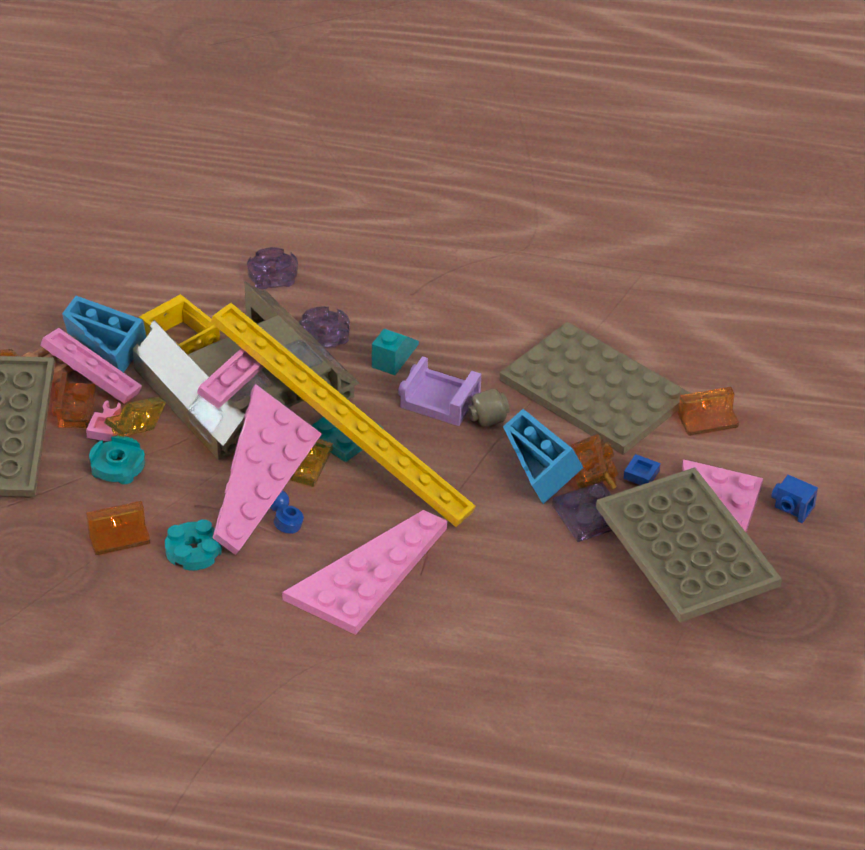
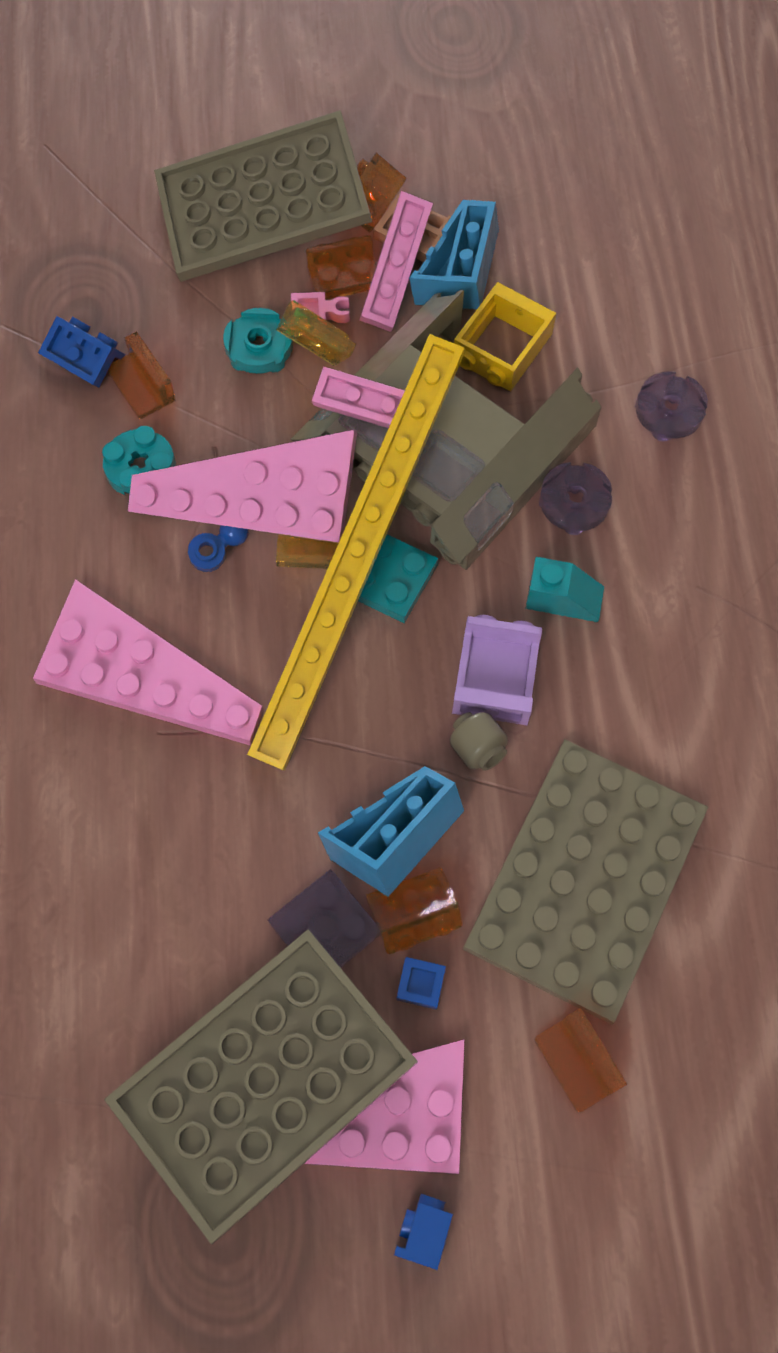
camera: 75 degrees right, 25 degrees up
none -> blue bracket [38,316,126,387]

